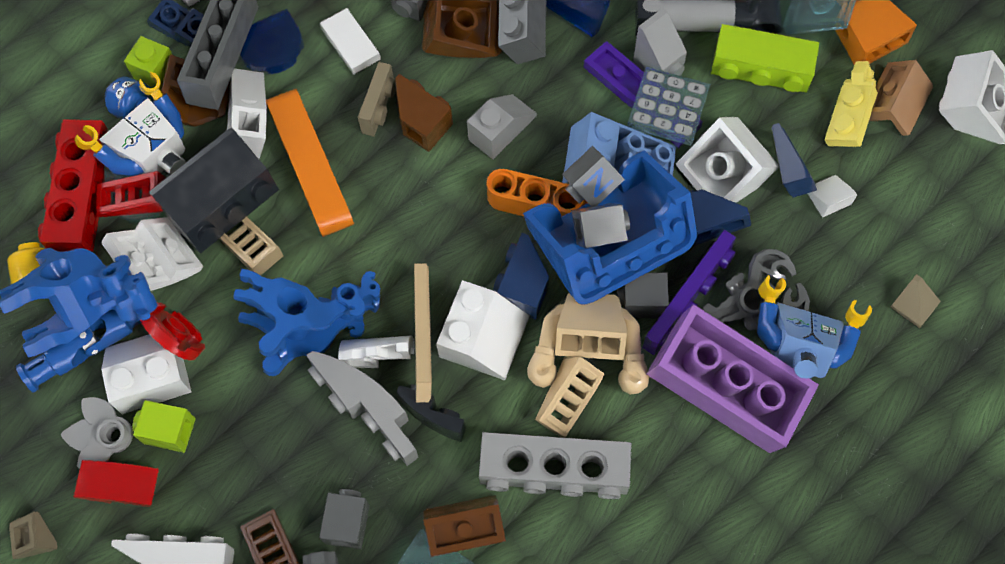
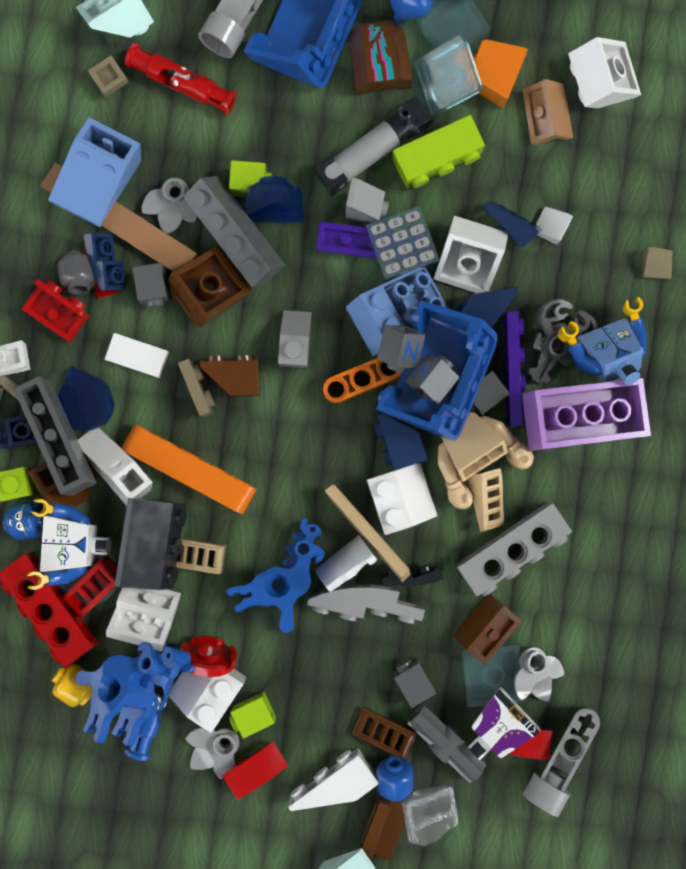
camera: 45 degrees left, 20 degrees up
dark tan slope [9,512,58,559] -> none
light yellow hinge [824,61,878,147] -> none

